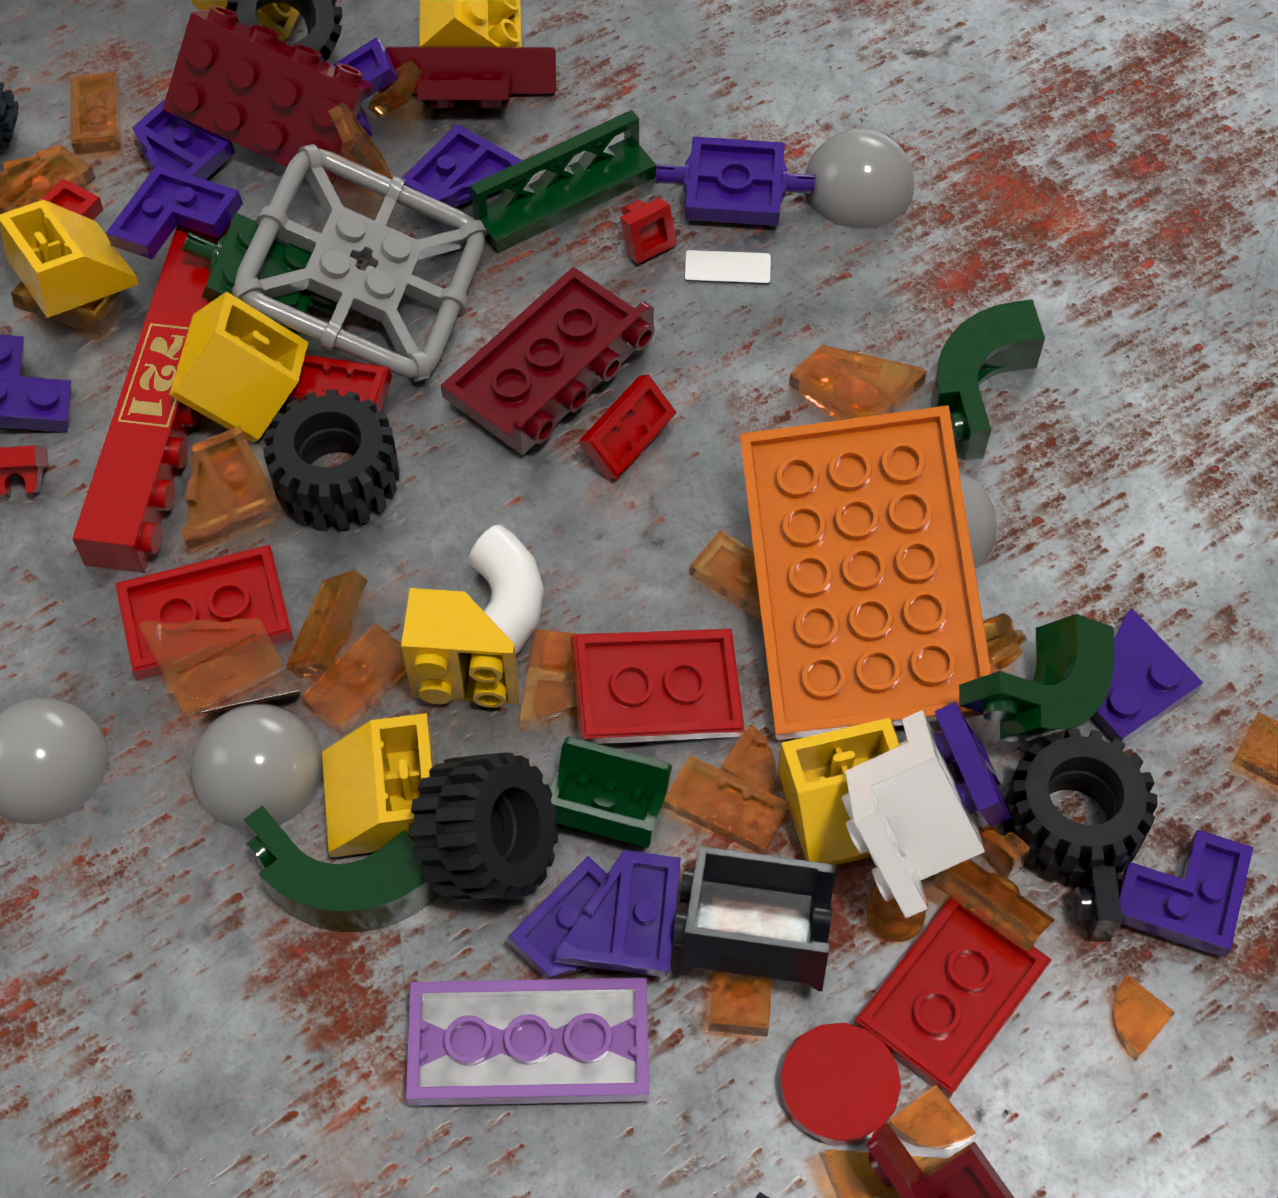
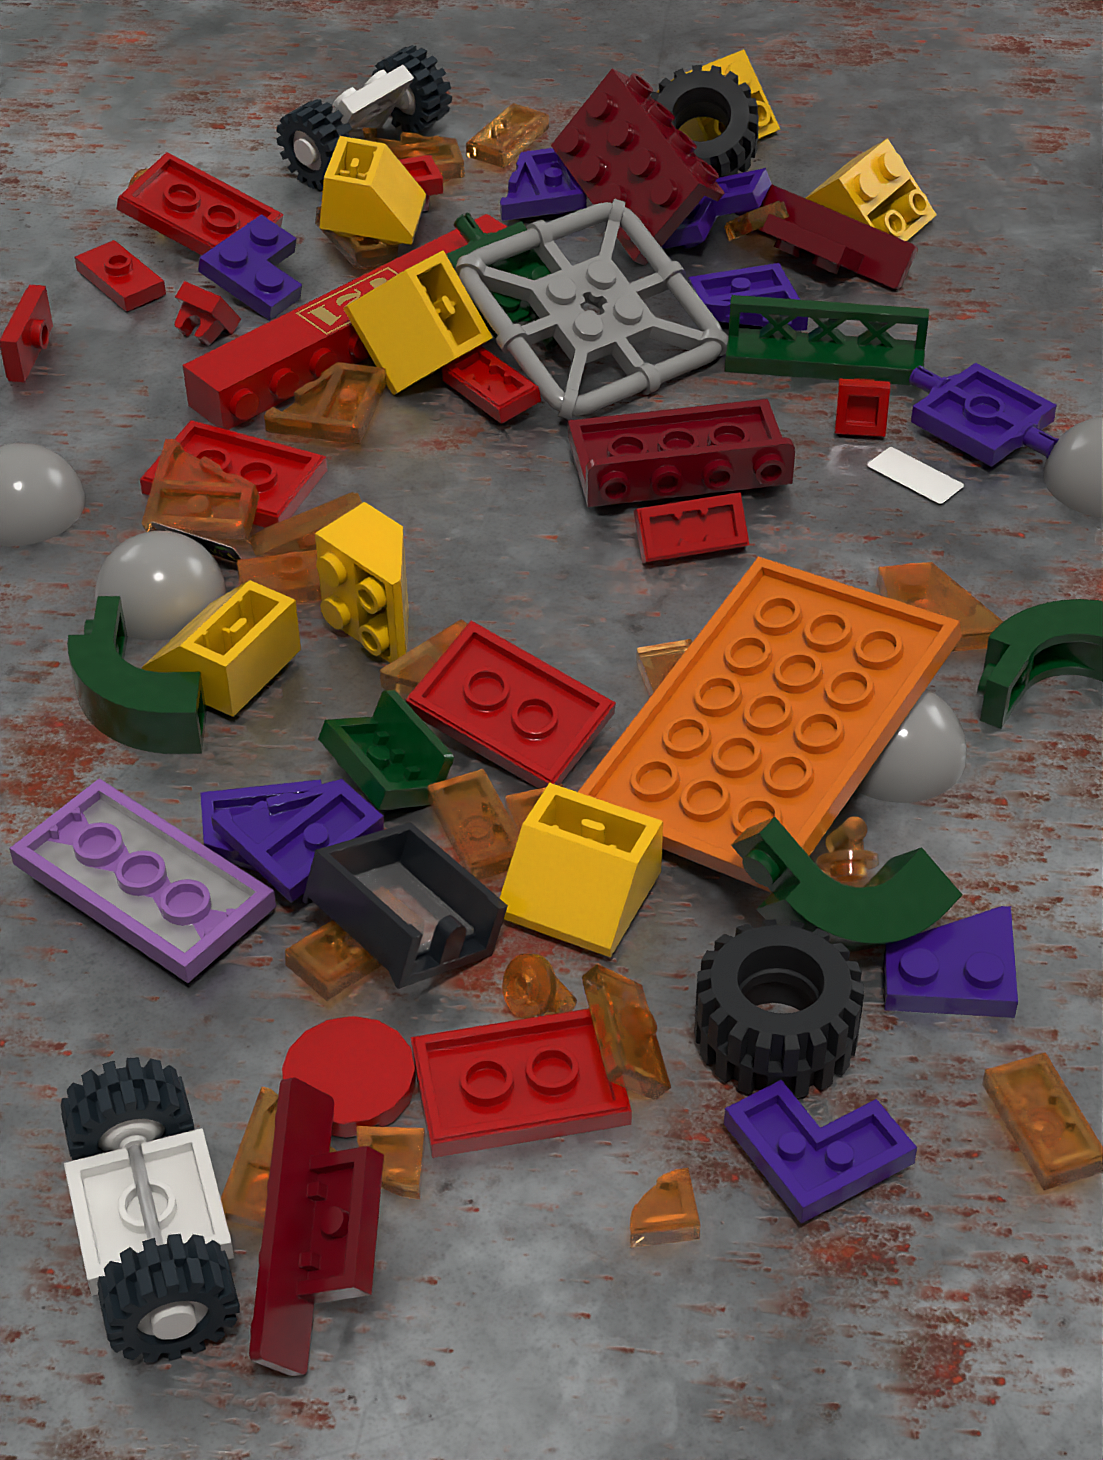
camera: 40 degrees right, 15 degrees down
dark purple plate [106,164,243,259] -> none
black tyre [263,390,400,530] -> none
clear orange plate [329,103,393,180] -> none
black tyre [409,752,558,902] -> none
white cylinder [468,524,544,655] -> none
white bracket [842,710,985,918] -> none
dark purple plate [934,702,1012,827] -> none
clear orange tile [979,825,1030,882] -> none
black plate [1074,866,1123,942] -> none

